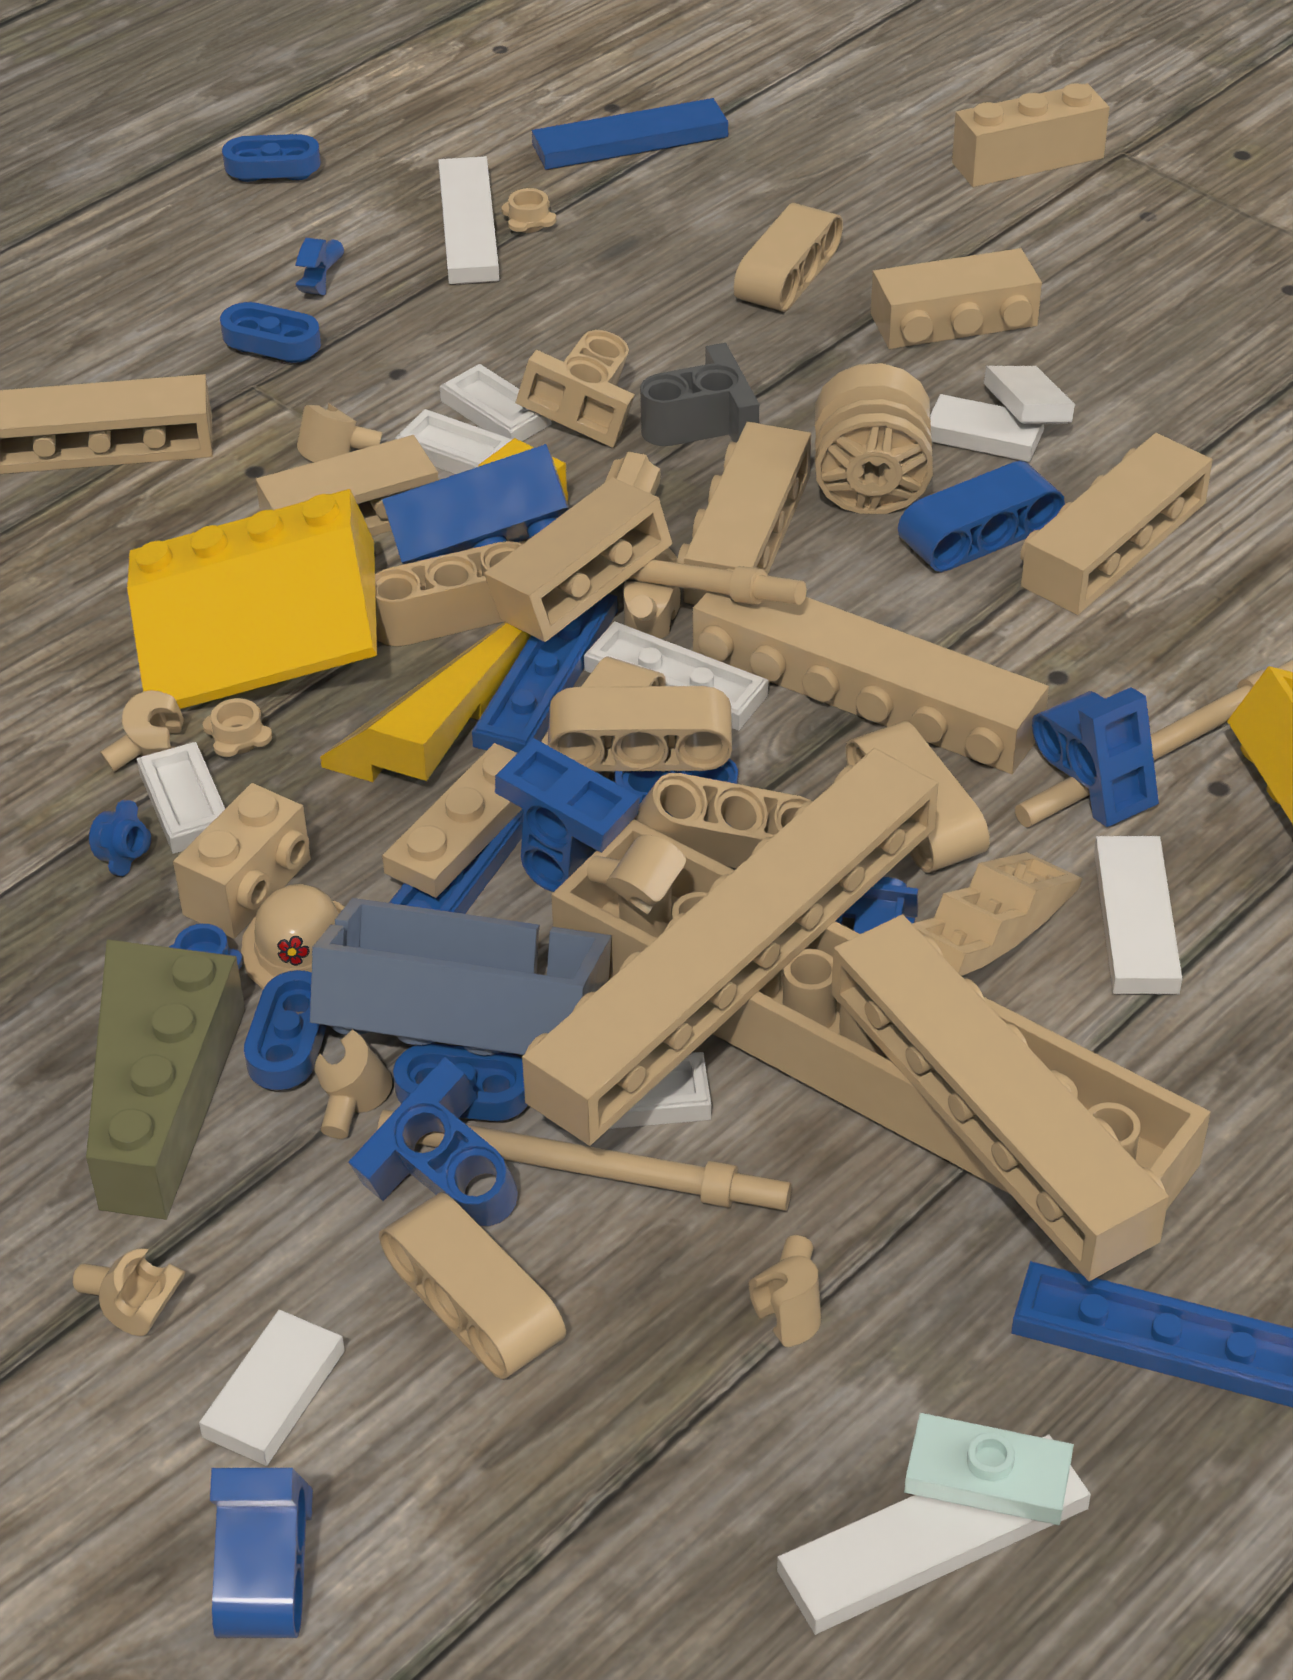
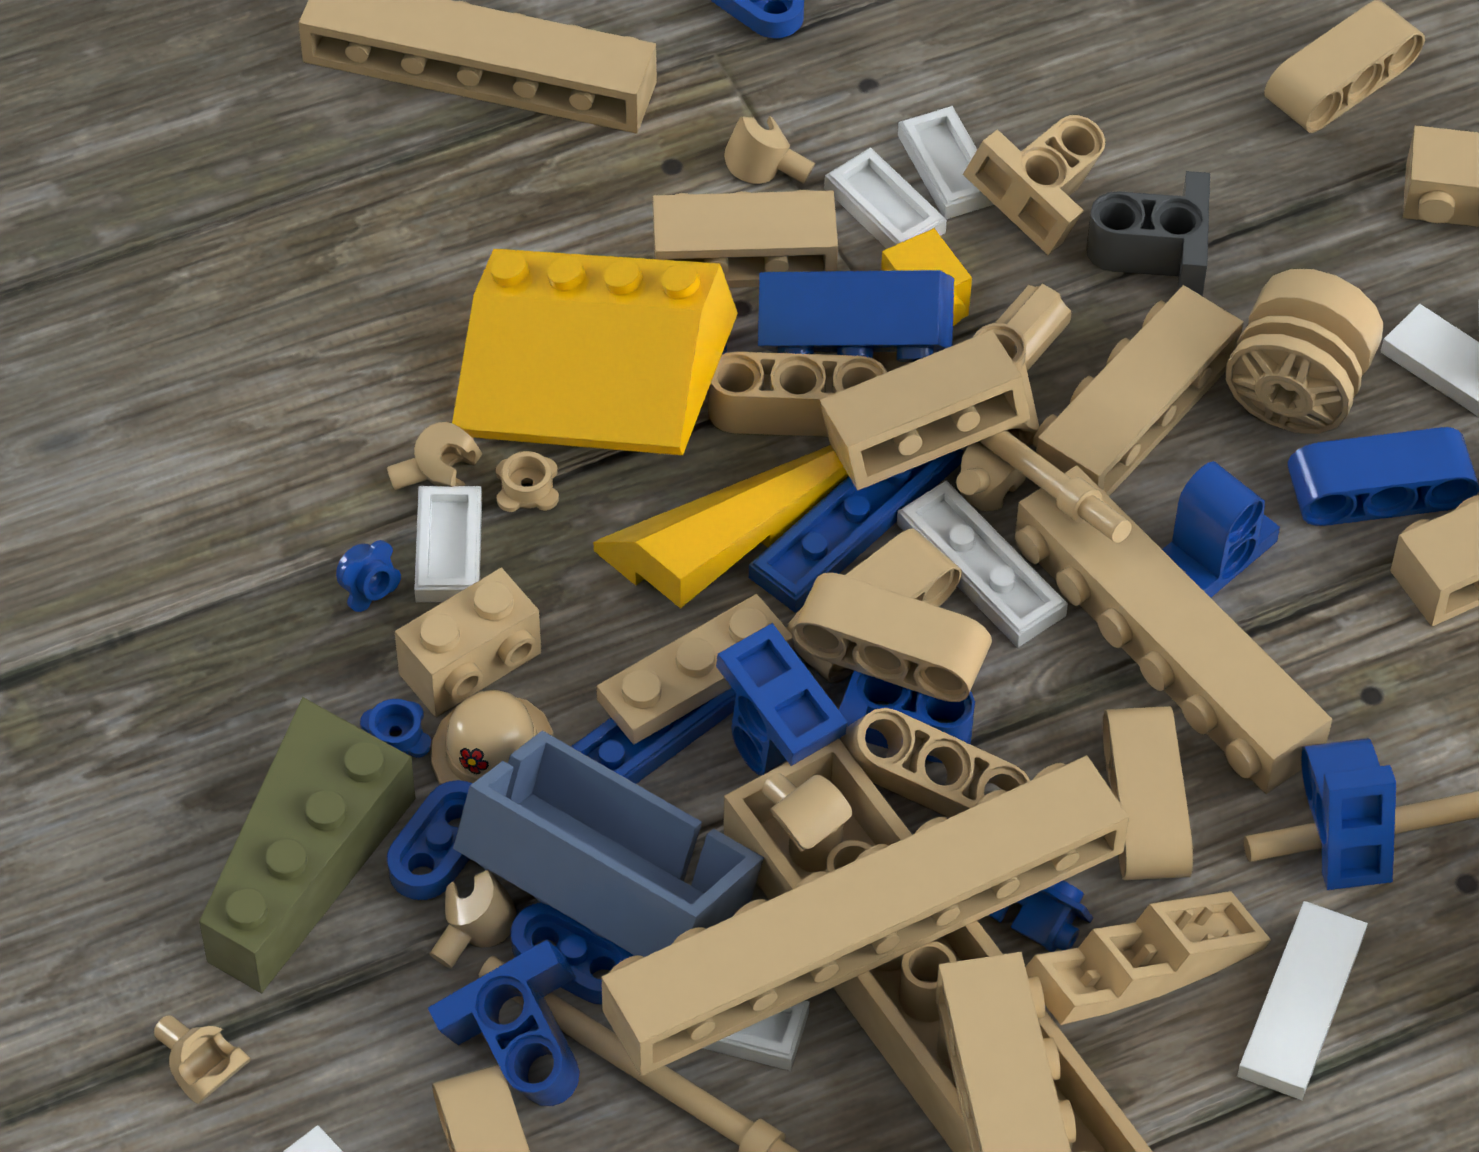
camera: 20 degrees right, 10 degrees up
none -> blue tile [1162,461,1280,598]

